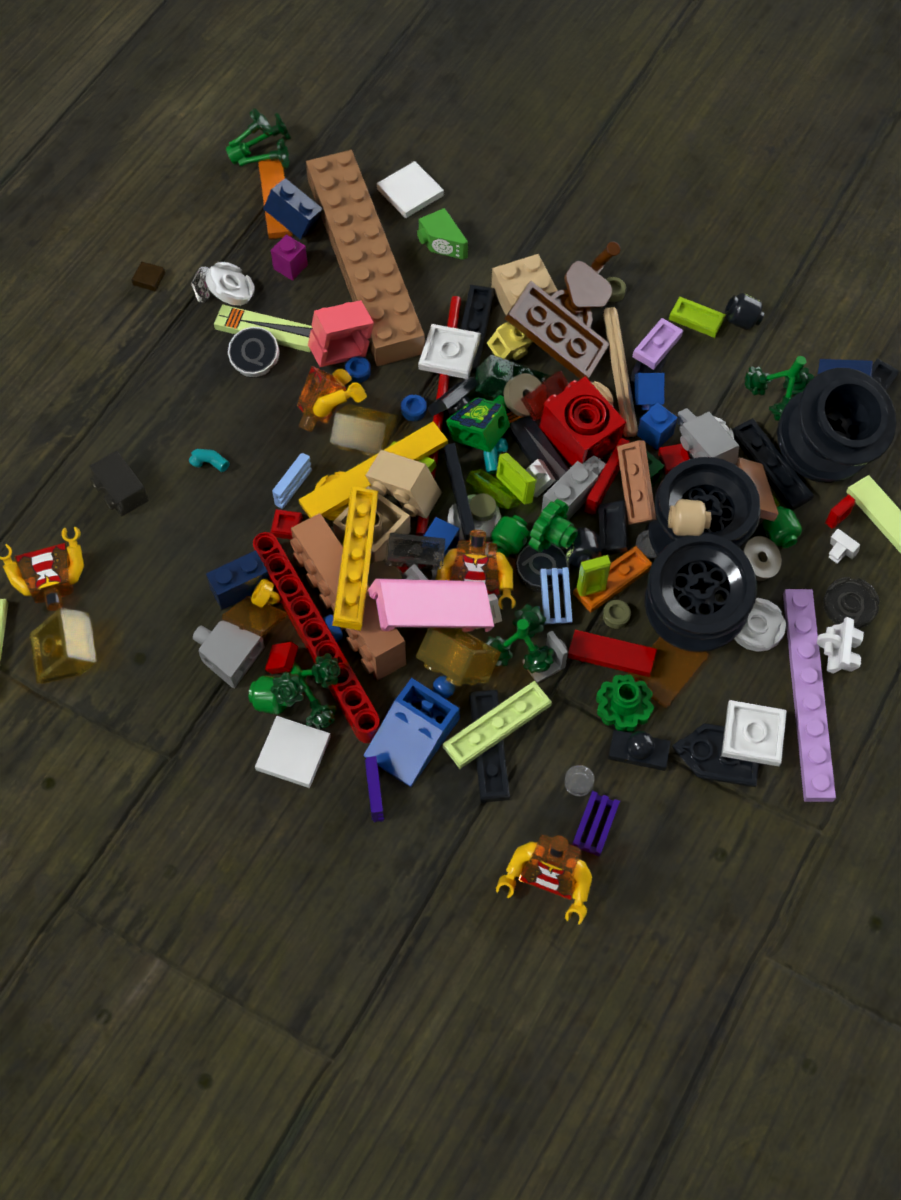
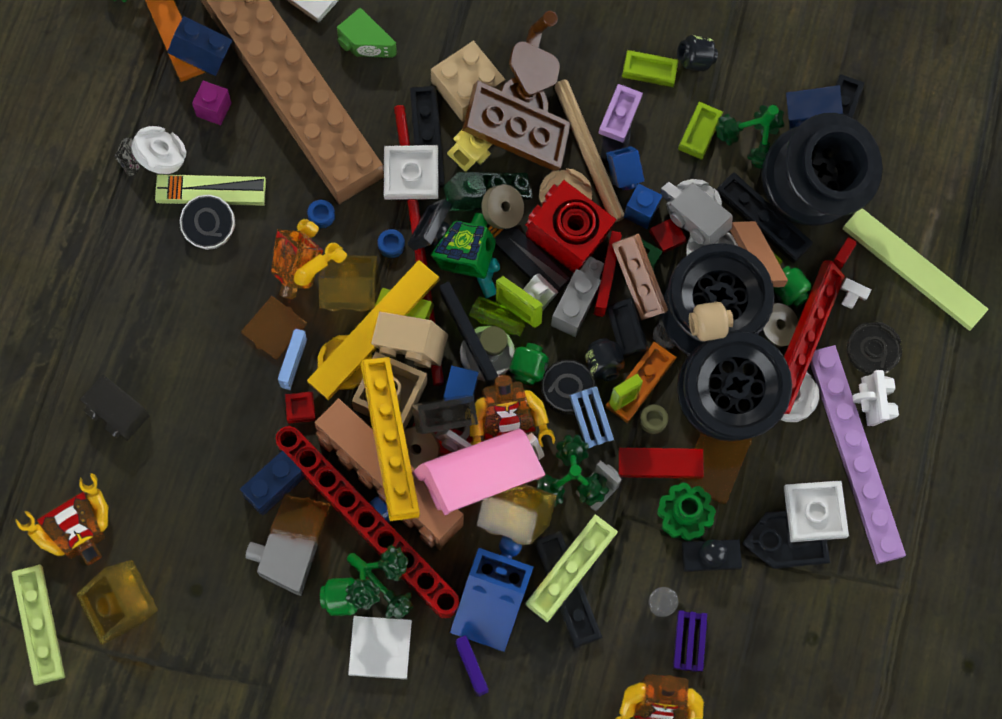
camera: 20 degrees left, 10 degrees up
dark brown tile [132,261,165,292] -> none
teal arm [189,449,230,472] -> none
yellow tile [251,579,281,608] -> none
red tile [265,642,298,674] -> none
coral piece [308,300,374,367] -> none
clear red tile [521,371,569,421] -> none
green plant [529,499,578,553] -> none
olive tile [606,277,626,302] -> none
none -> clear orange piece [241,296,307,360]
none -> lime tile [678,102,723,159]
none -> red tile [784,260,845,414]

